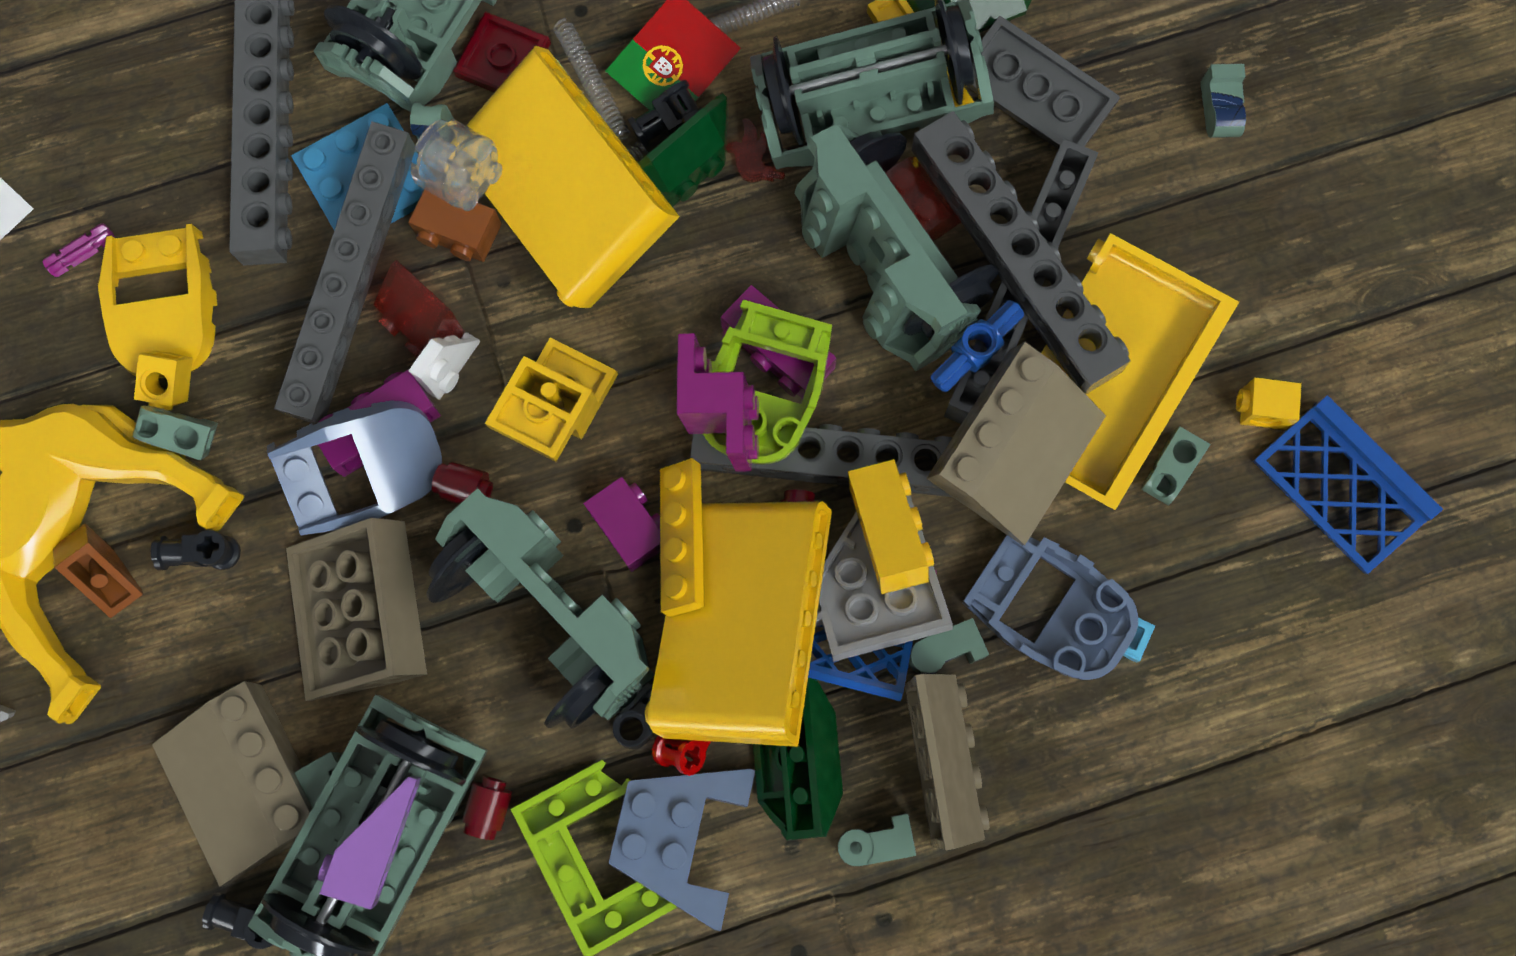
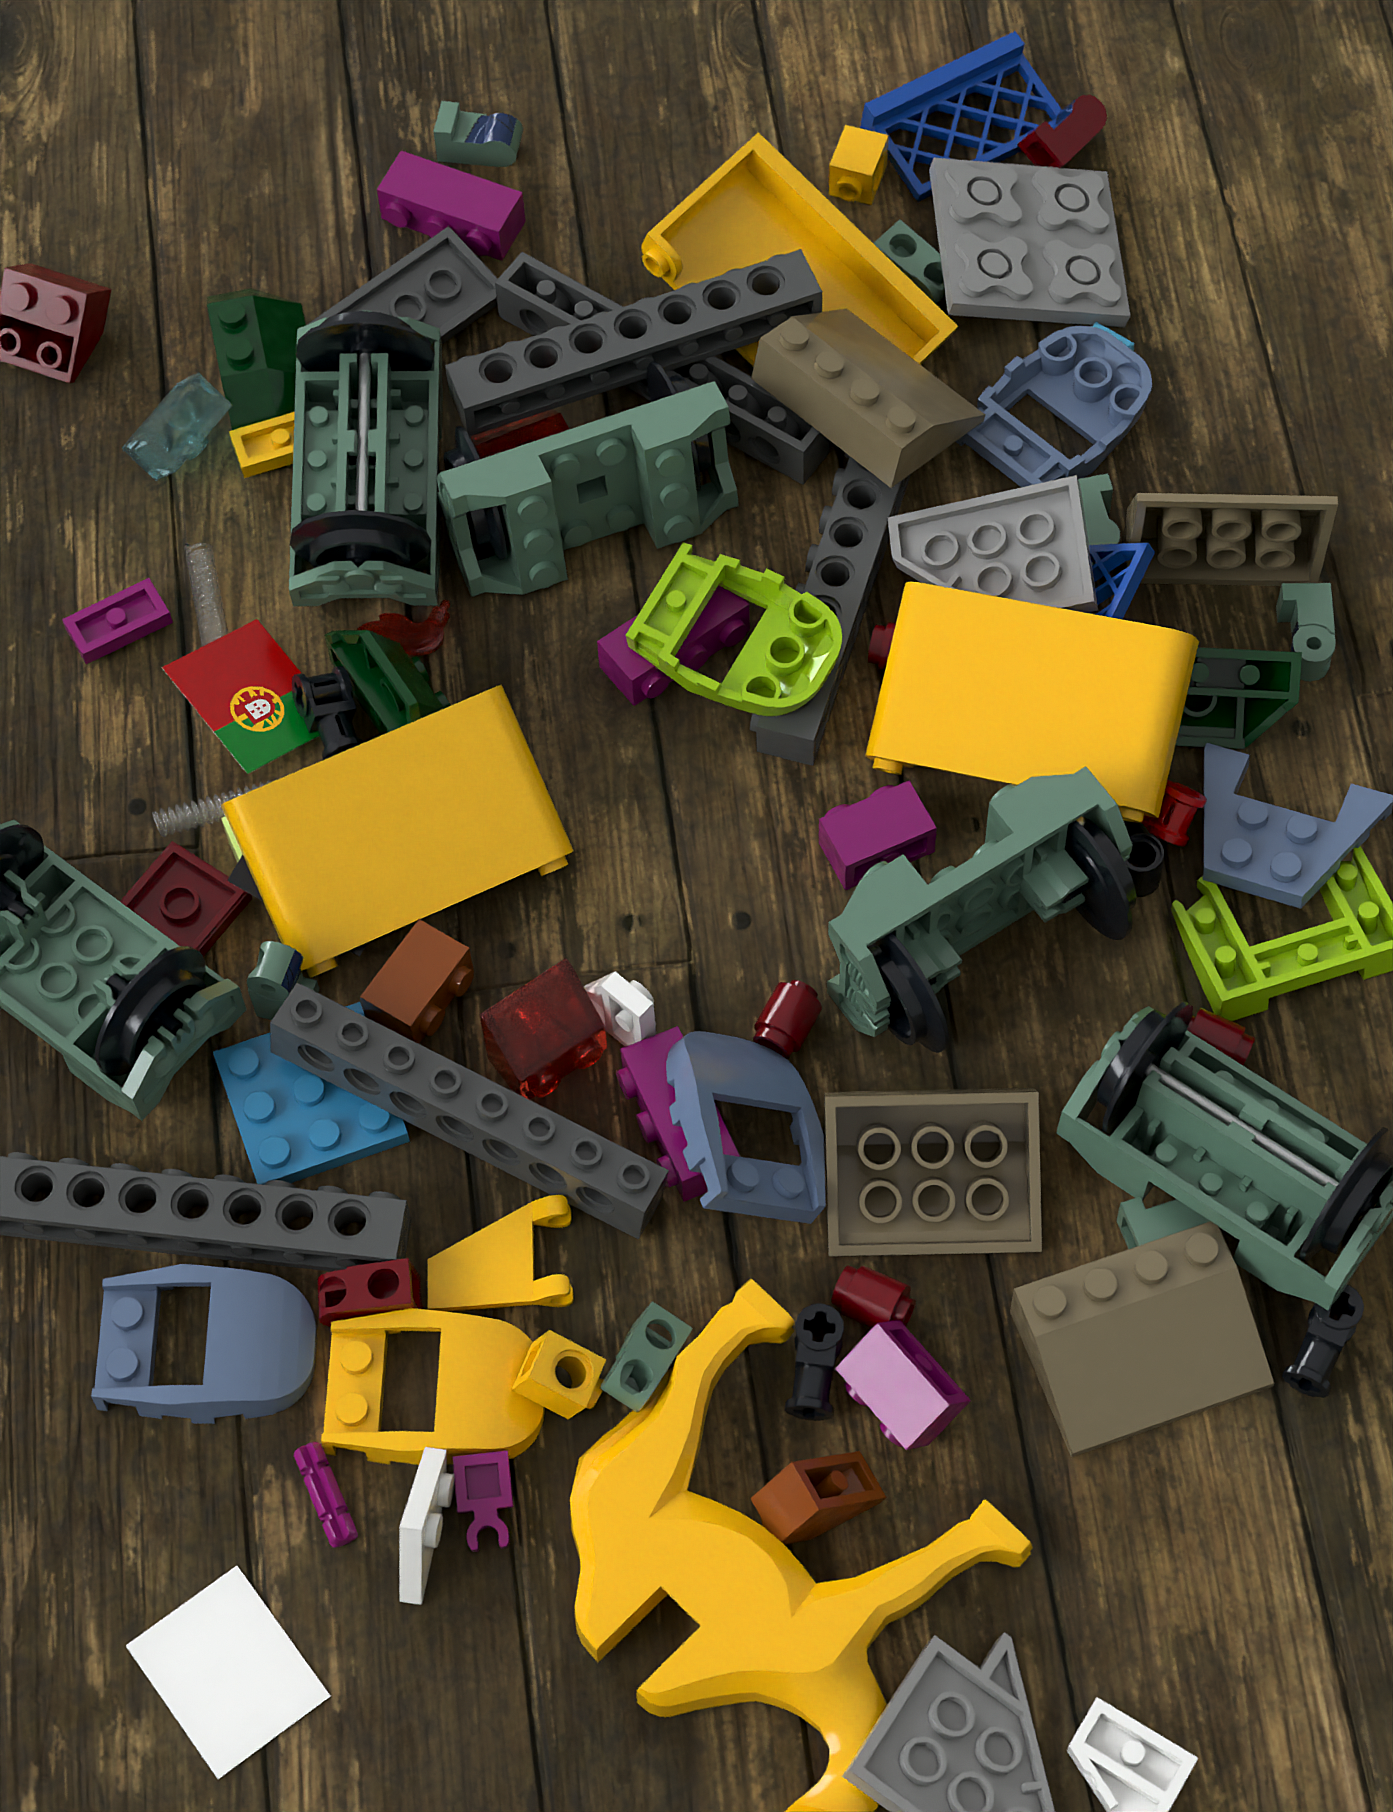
camera: 80 degrees left, 15 degrees down
medium lavender slope [317,775,422,910] -> none
clear brick [410,119,502,211] -> none
yellow bracket [485,337,618,462] -> none
yellow plate [660,458,704,617] -> none
magenta bracket [677,333,759,472] -> none
yellow brick [848,459,934,594] -> none
blue axle [930,300,1024,392] -> none
none -> sand blue slope [91,1264,318,1424]
none -> dark red leg [317,1258,422,1327]
none -> magenta brick [377,151,526,261]
none -> white wing [400,1447,455,1605]
none -> yellow flag [428,1195,573,1312]
none -> magenta plate [453,1451,514,1552]
none -> dark red brick [831,1265,916,1328]
none -> brick [835,1320,971,1450]
none -> light grey piece [929,158,1130,327]
none -> dark red leg [1017,95,1107,168]

